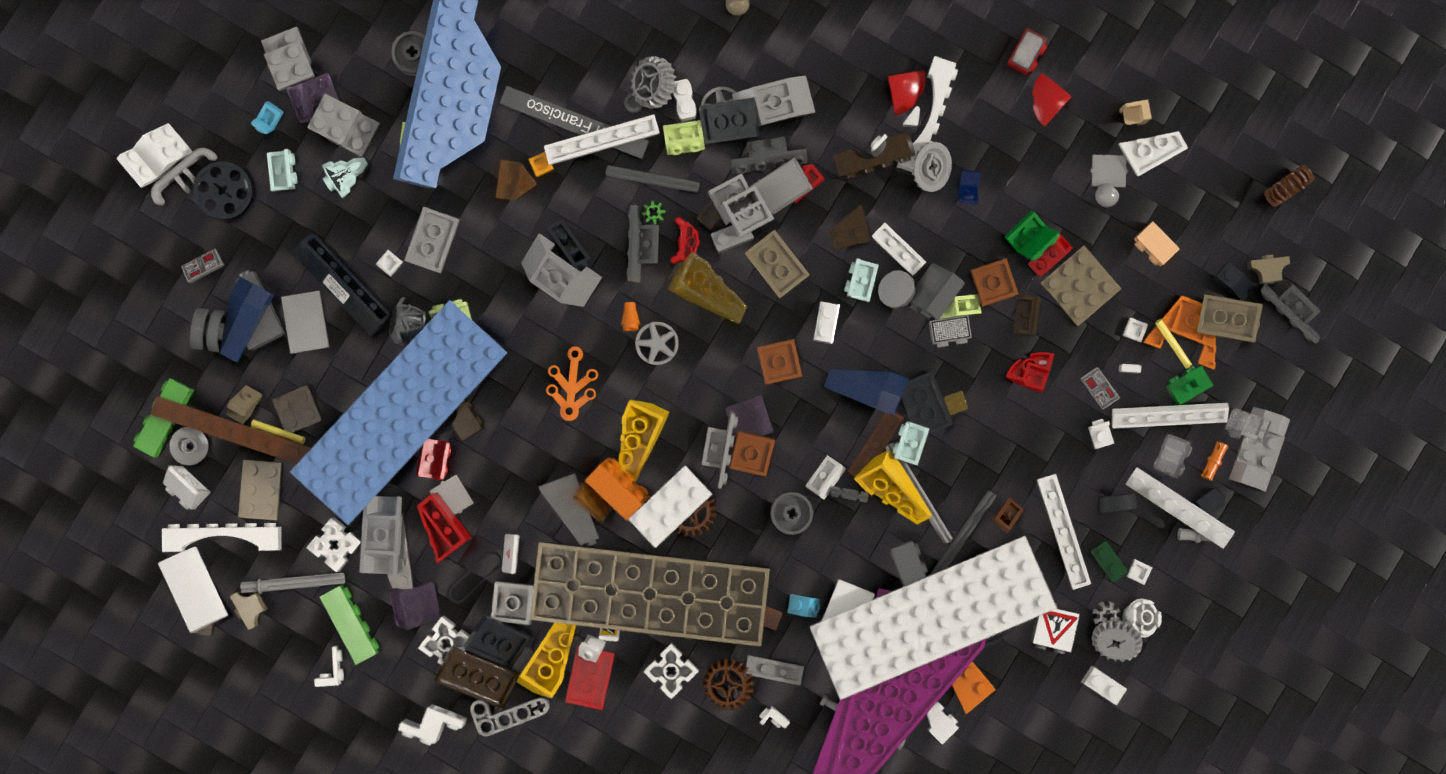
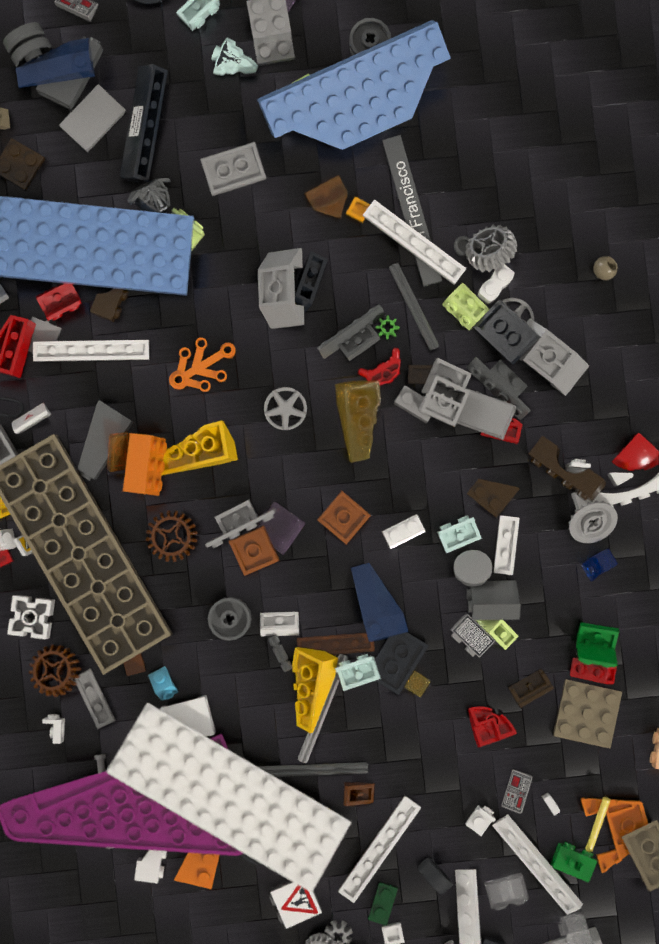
camera: 50 degrees right, 0 degrees up
white tile [376,250,403,277] -> none
orange cone [621,302,640,331] -> none
white brick [629,466,712,548] -> none
dark tan plate [744,230,810,299] -> none
dark grey brick [888,540,928,586] -> none
dark orange plate [970,258,1019,307] -> none
white tile [1123,317,1148,342] -> none
orange pin [1201,441,1228,481] -> none
none -> white plate [33,340,149,361]

